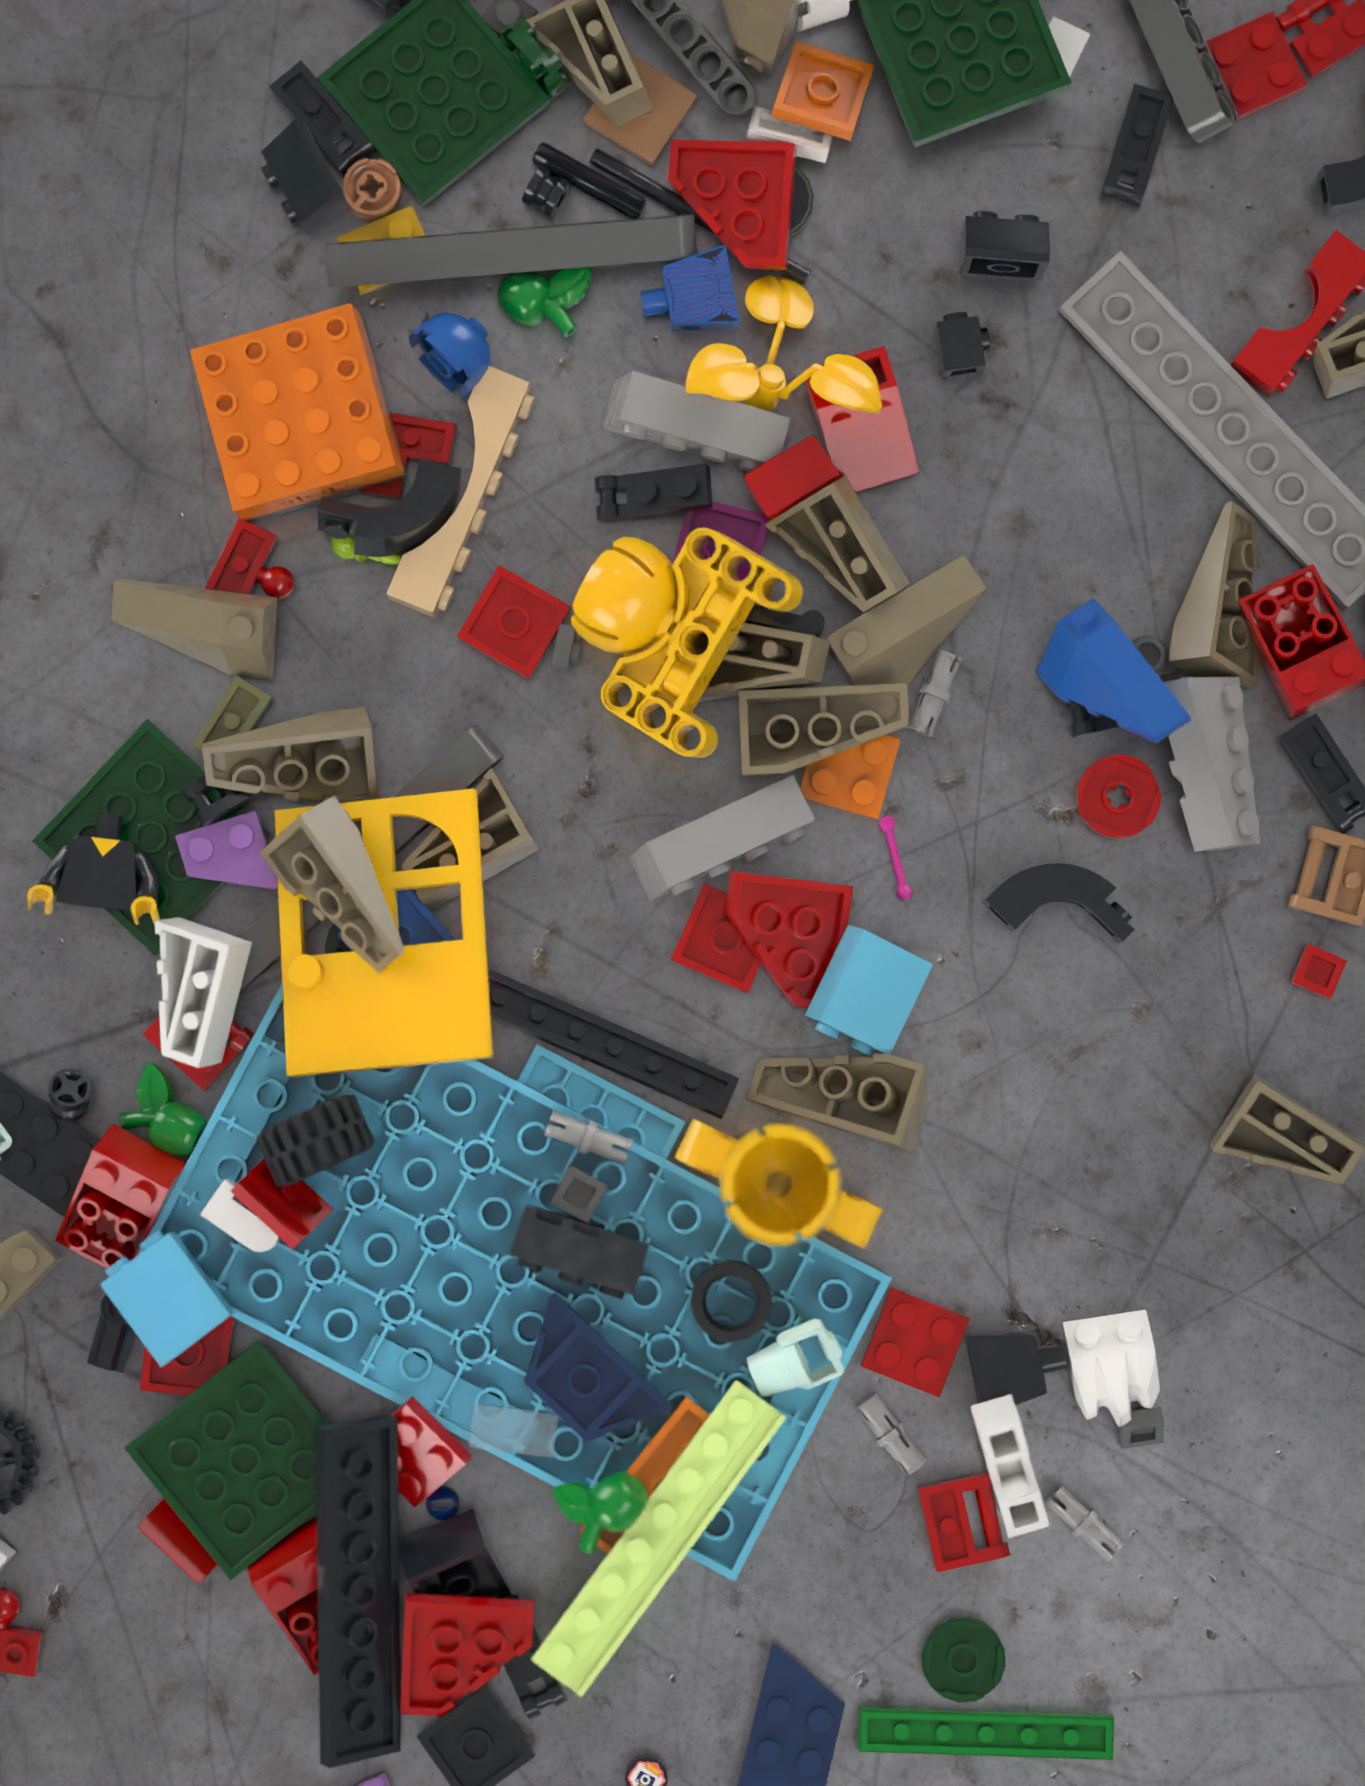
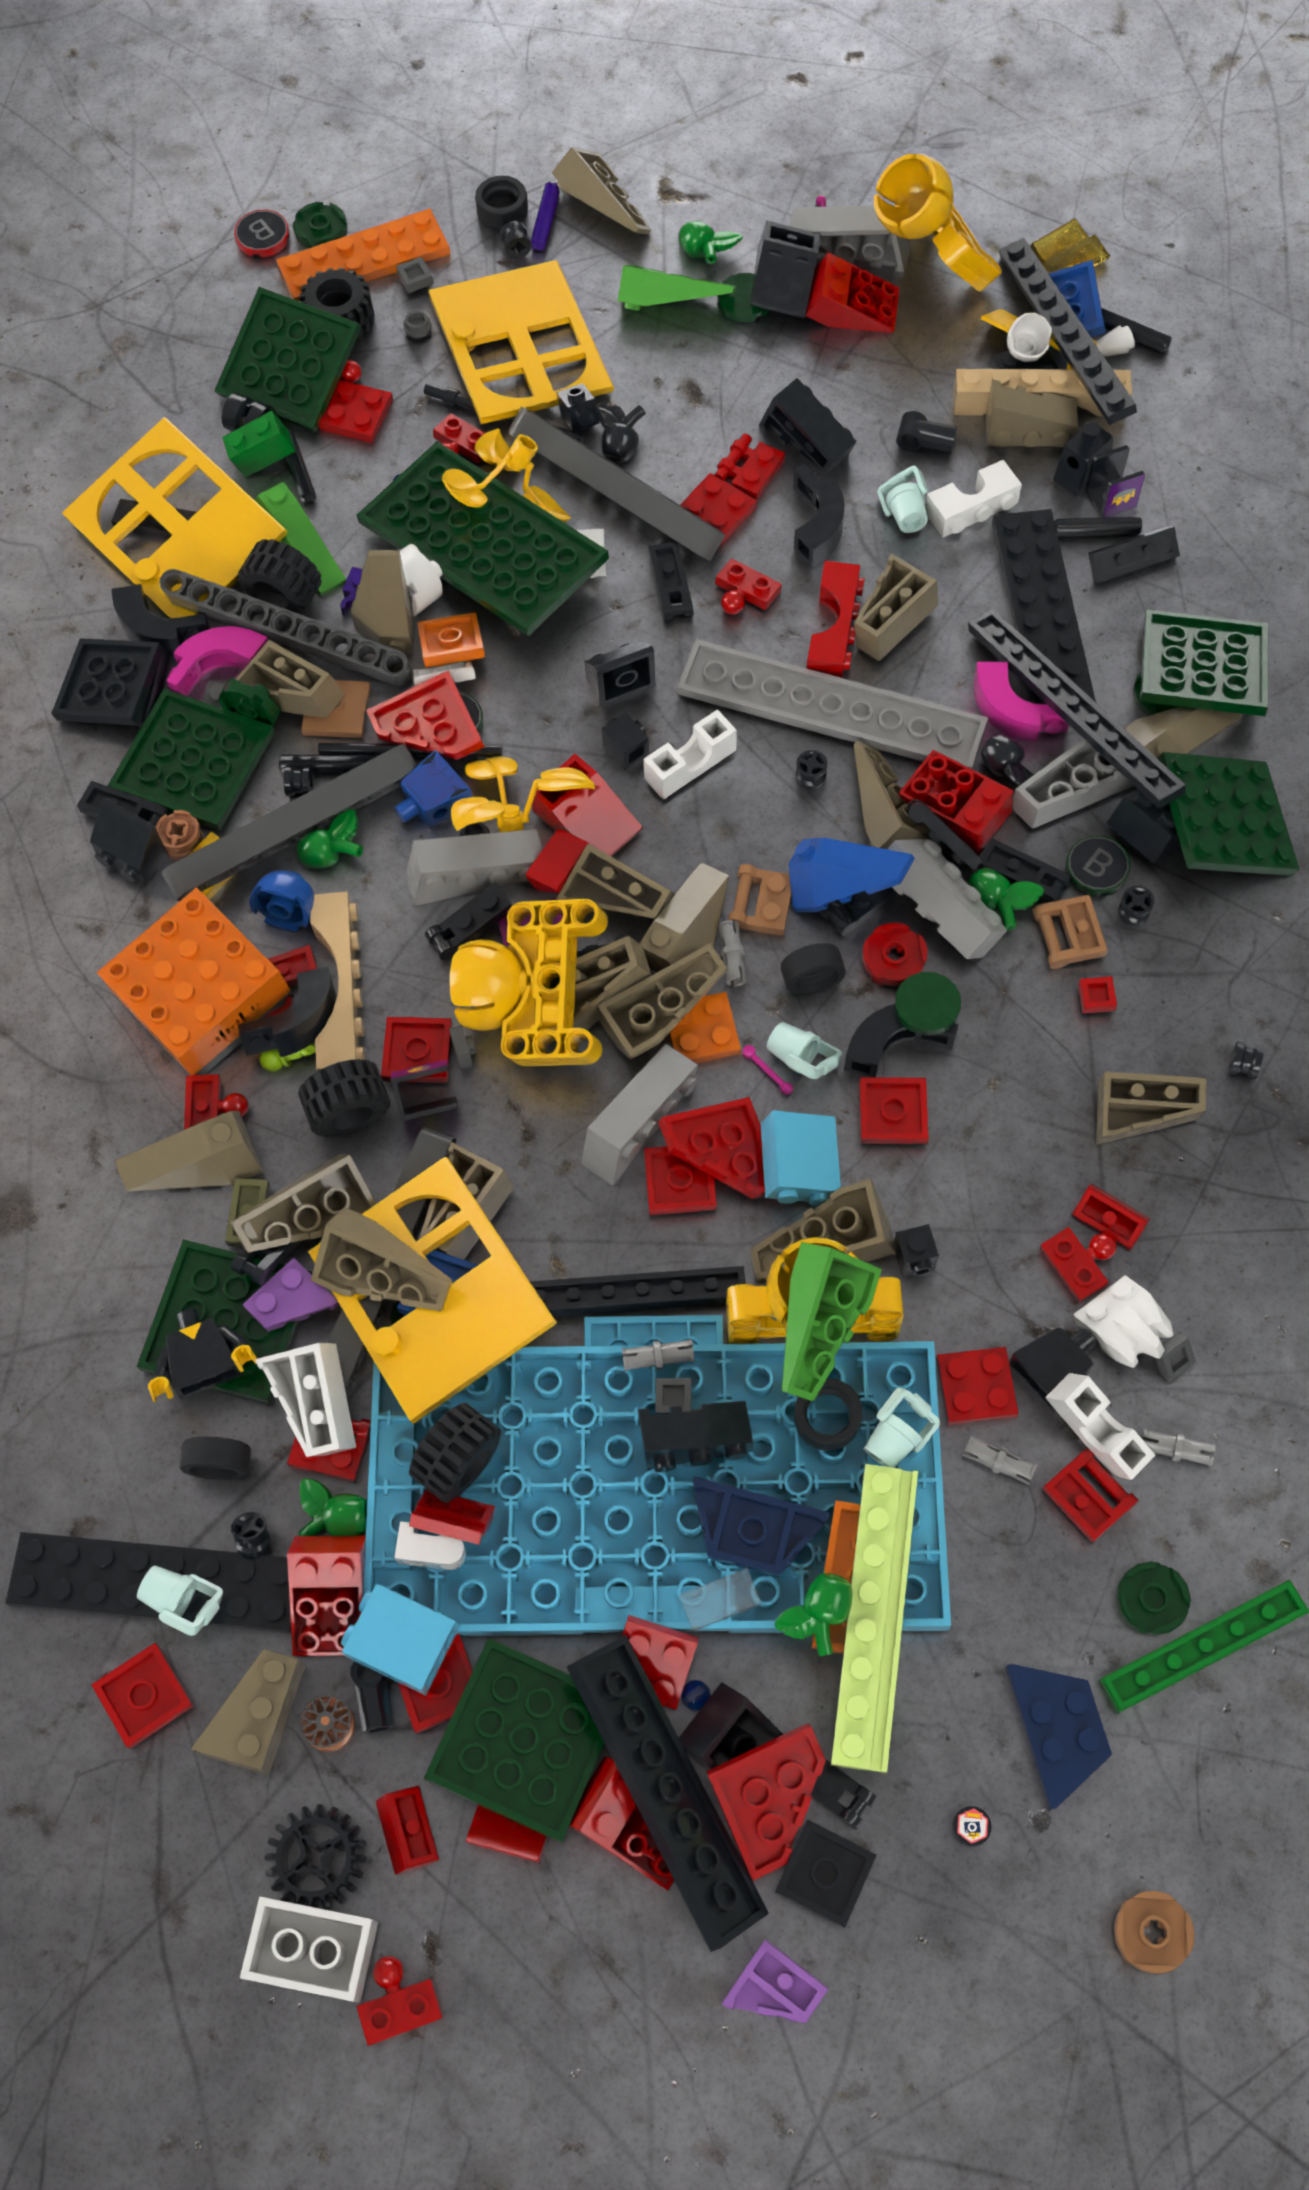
camera: 25 degrees left, 20 degrees down
none -> black tyre [180,1436,251,1480]
none -> black tyre [298,1059,391,1137]
none -> wheel [299,1695,356,1753]
none -> red slope [376,1785,439,1875]
none -> black piece [391,1060,458,1121]
none -> white arch [643,709,737,800]
none -> red plate [715,558,782,615]
none -> medium nougat plate [728,864,791,936]
none -> light aqua piece [767,1022,842,1079]
none -> black tyre [780,943,846,996]
none -> bright green wedge [782,1242,882,1402]
none -> black wheel [796,750,827,790]
none -> red plate [859,1077,929,1144]
none -> black brick [894,1224,939,1277]
none -> dark green tile [895,972,961,1036]
none -> black plate [906,799,982,870]
none -> green piece [967,868,1044,930]
none -> red plate [1040,1227,1117,1304]
none -> red slope [1072,1184,1150,1250]

